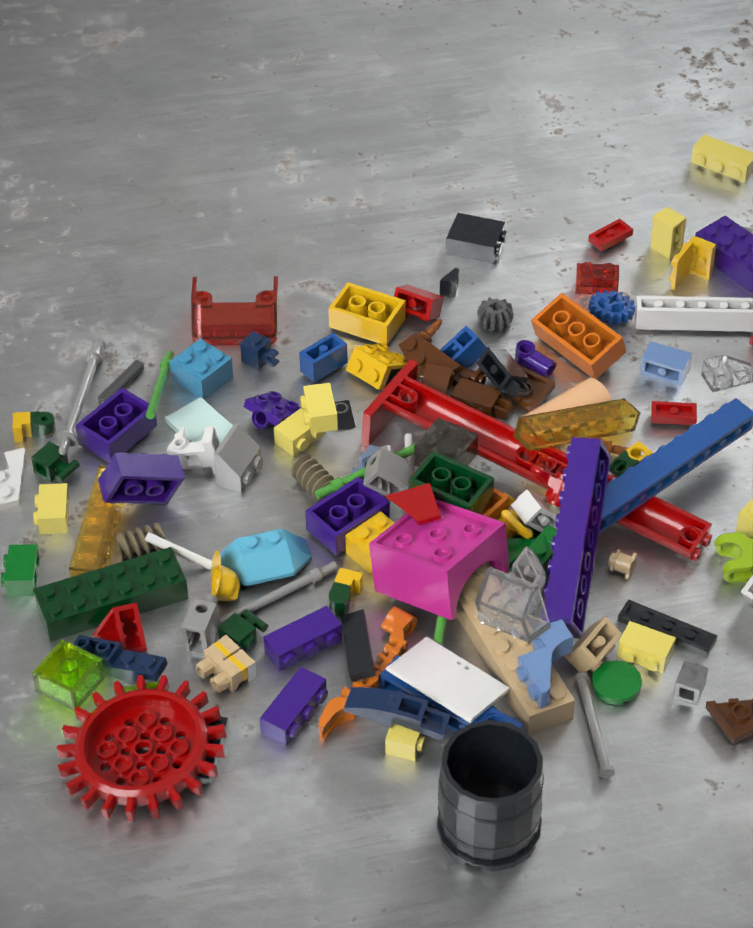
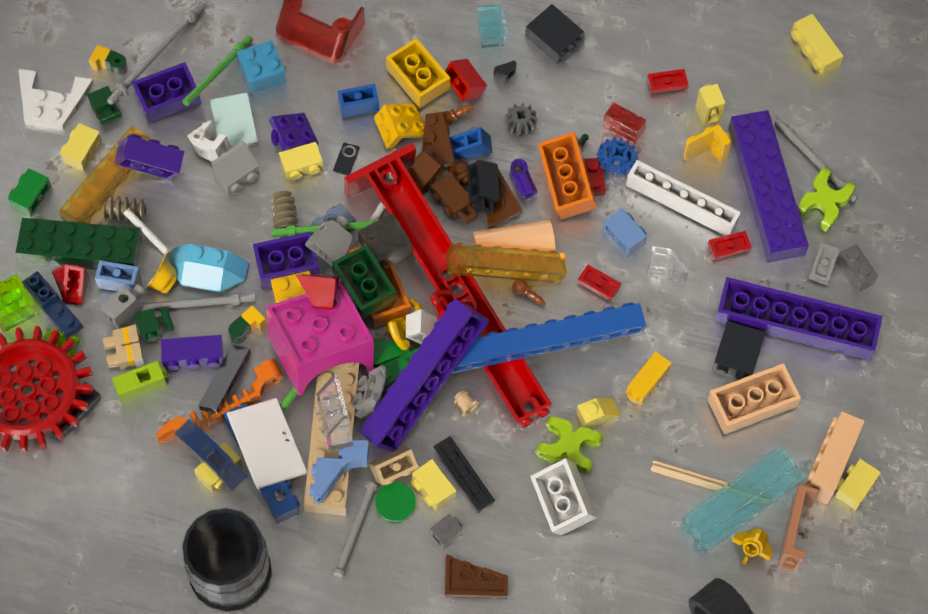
camera: 25 degrees right, 20 degrees up
dark grey axle [98,360,144,405] -> none
dark blue brick [240,331,279,370] -> none
dark purple brick [260,667,328,746] -> none
light yellow brick [300,383,338,434] -> none
leg [609,441,653,478] -> none
none -> medium blue brick [95,261,141,292]
none -> lime brick [112,361,168,403]
none -> clear light blue brick [477,4,507,48]

